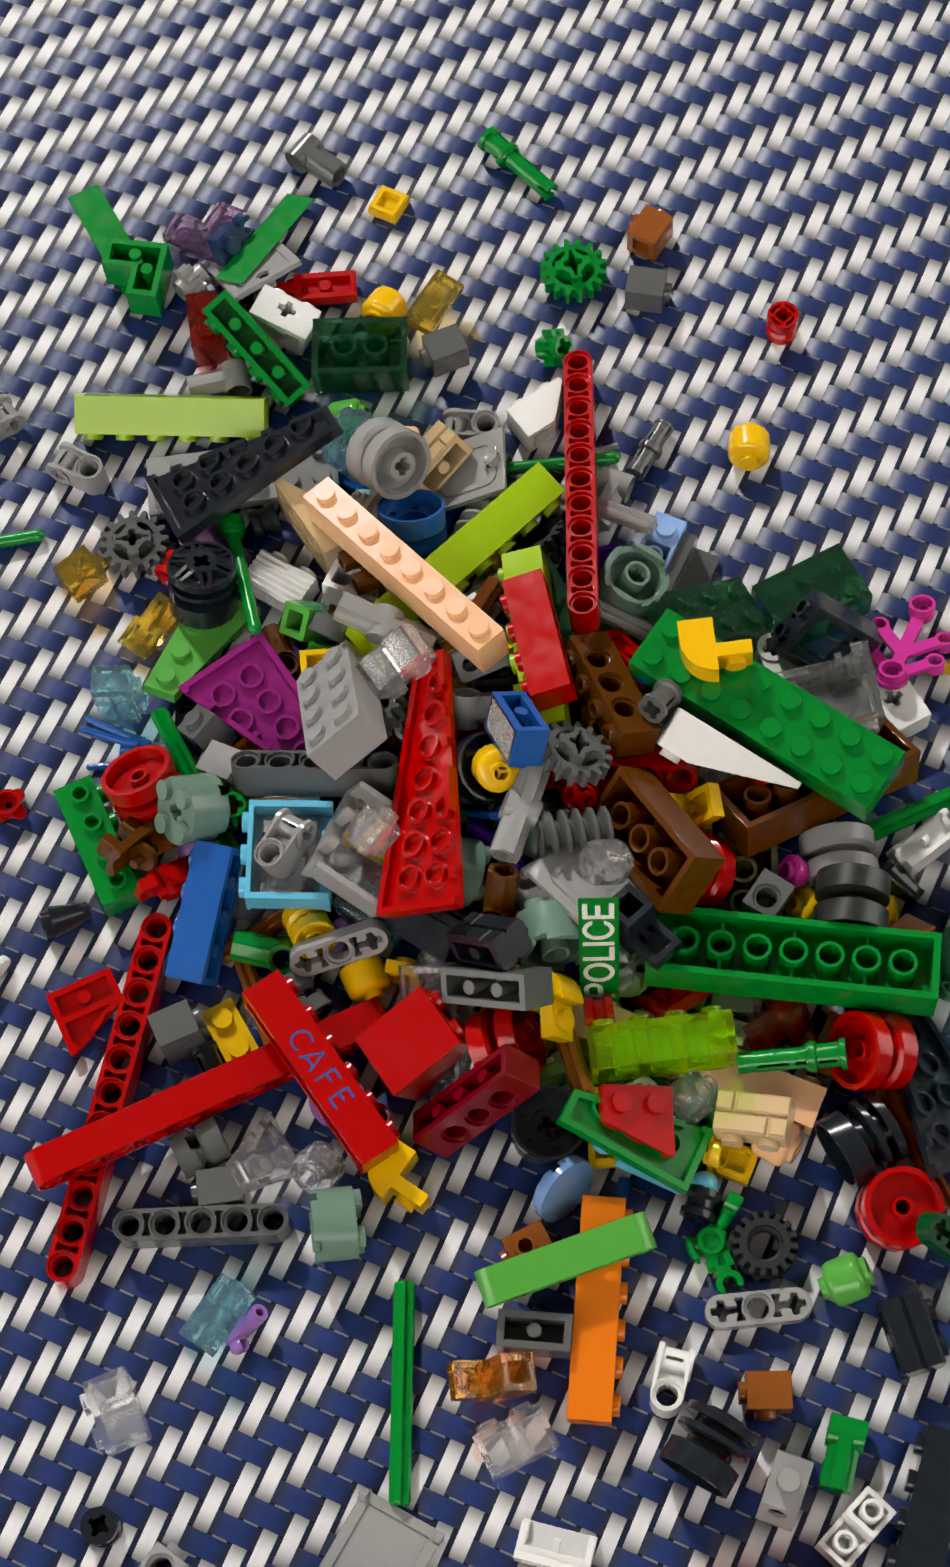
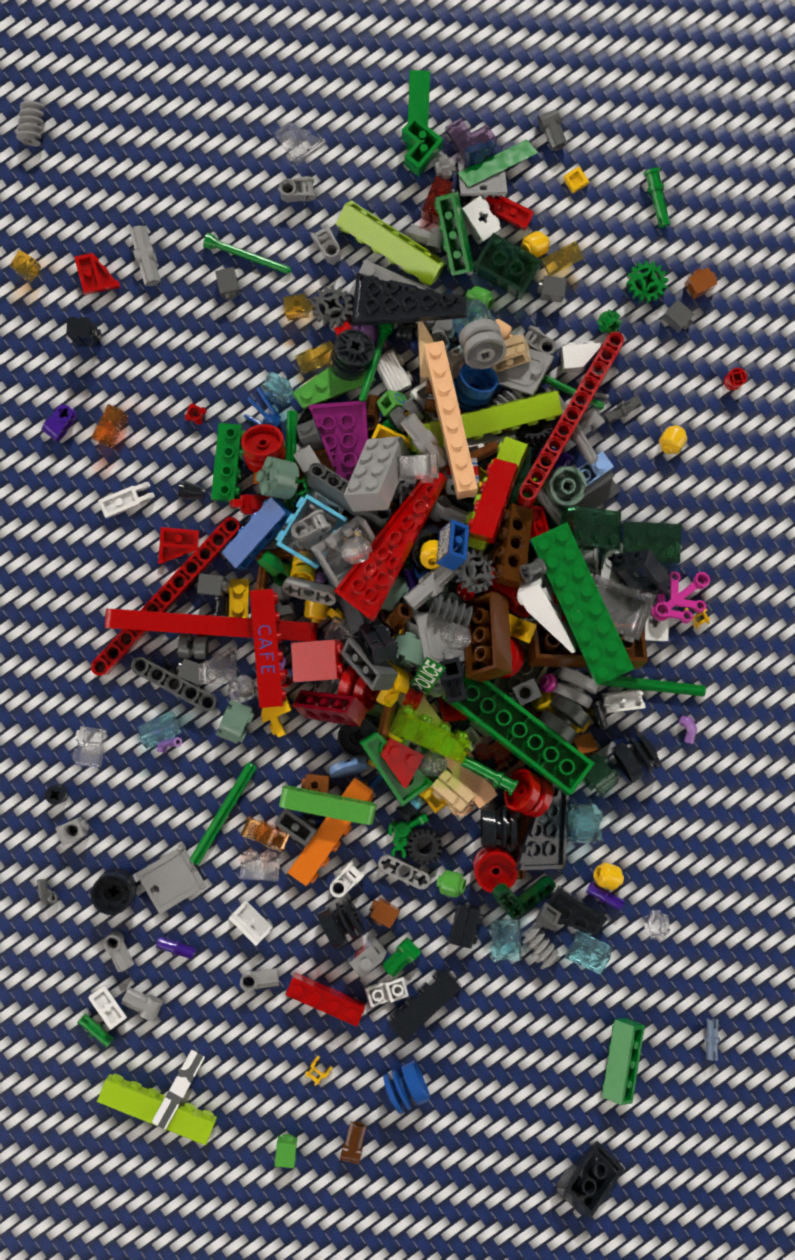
camera: 25 degrees right, 20 degrees up
reddish brown hips [96,816,158,877] -> none
yellow brick [677,617,753,682] -> none

